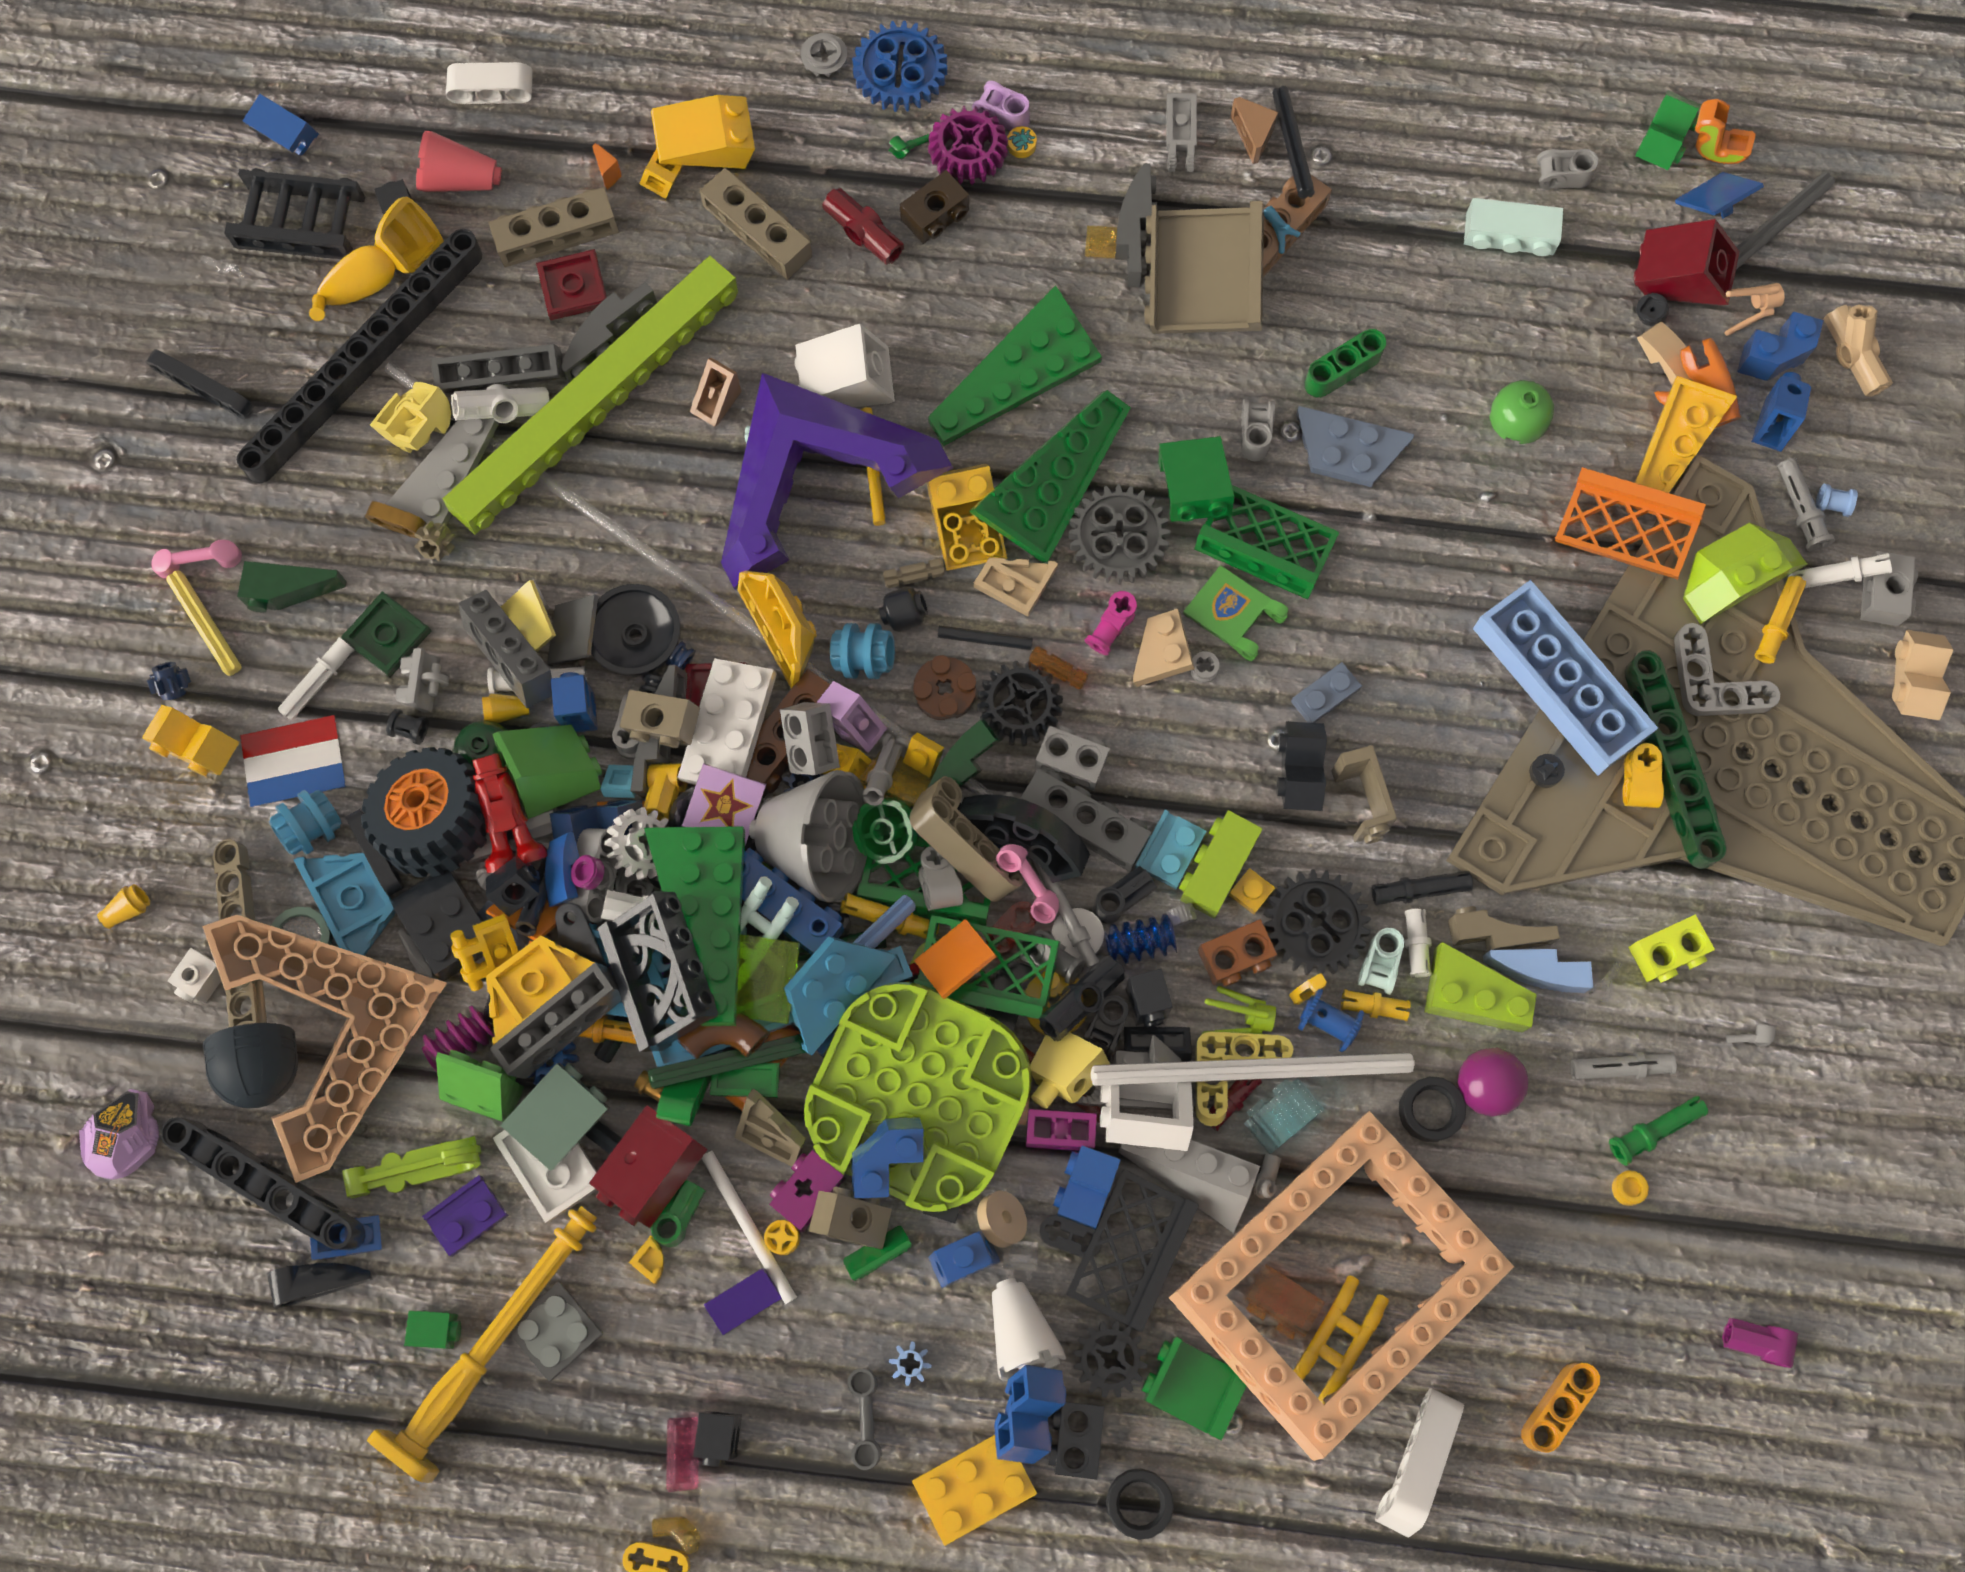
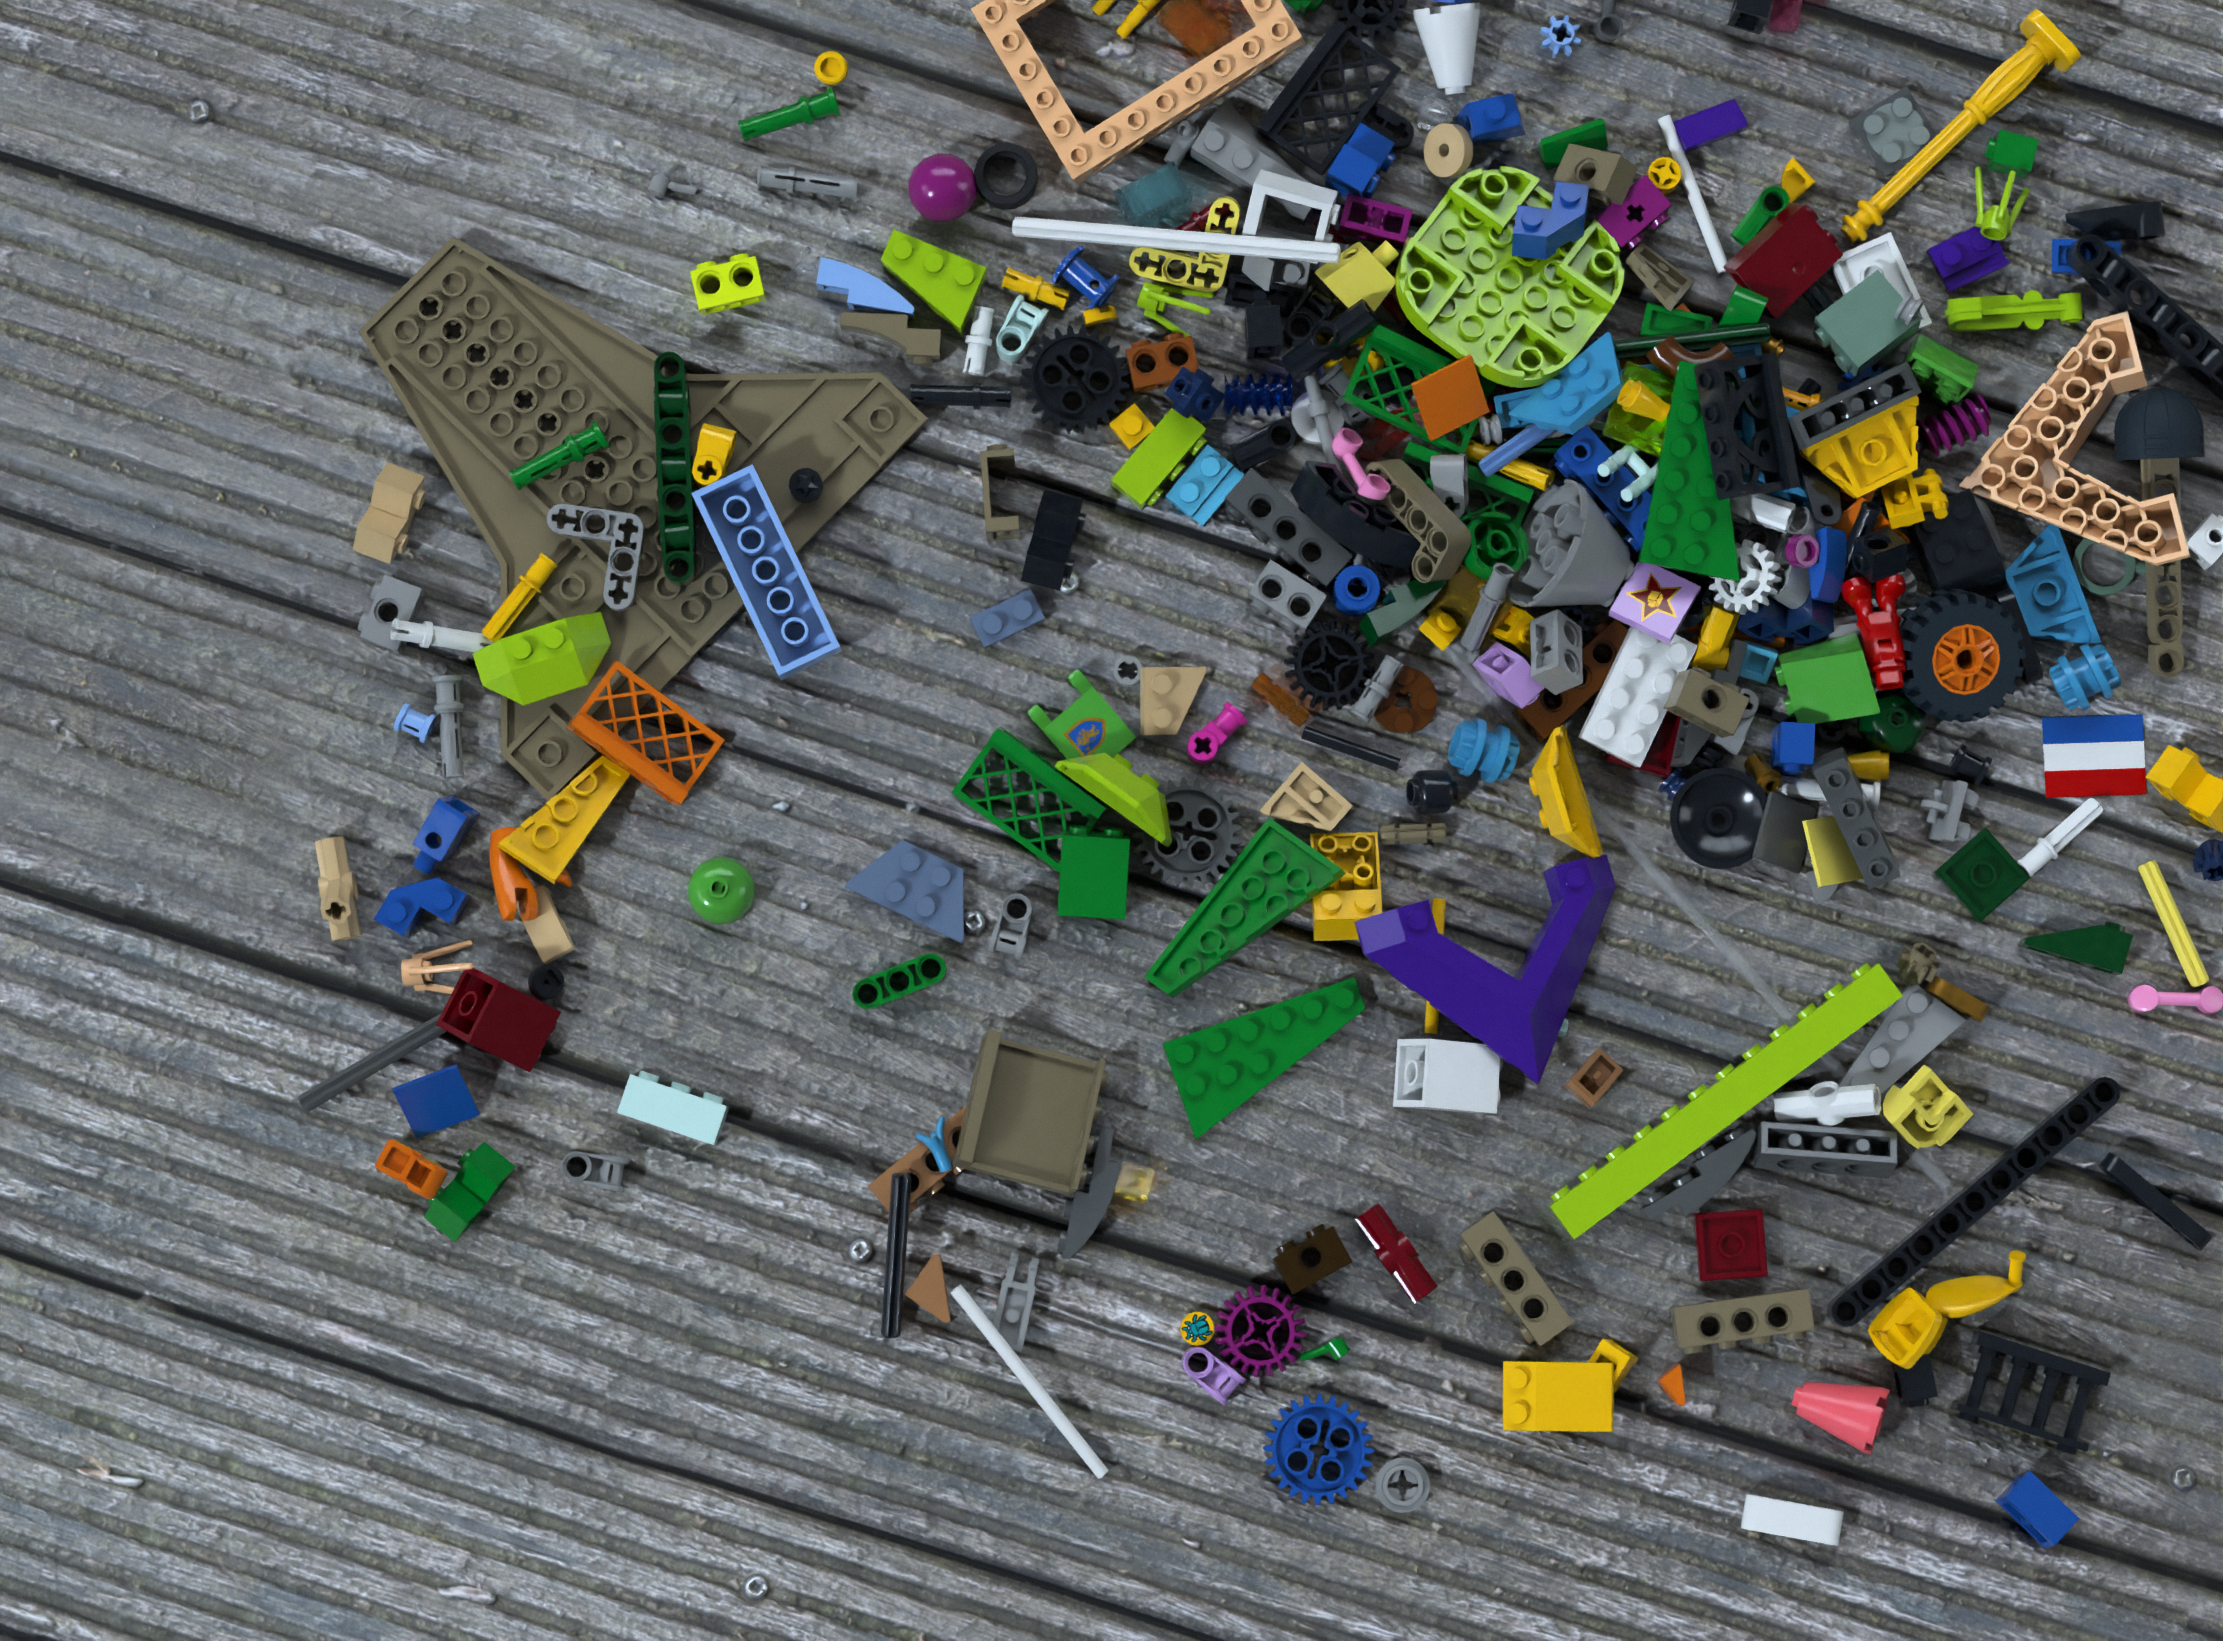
camera: 170 degrees left, 10 degrees up
none -> green pin [509,421,610,490]
none -> white piece [950,1284,1109,1479]
none -> lime wedge [1054,753,1172,847]
none -> dark blue brick [1164,366,1226,423]
none -> blue hose [1332,564,1381,617]
none -> light grey pin [1350,655,1404,723]
none -> light grey bush [1479,414,1502,446]
none -> yellow cone [1617,380,1670,422]
none -> pearl gold pin [1744,753,1781,794]
none -> light grey bush [1894,292,1924,327]
none -> lime plant [1975,166,2030,241]

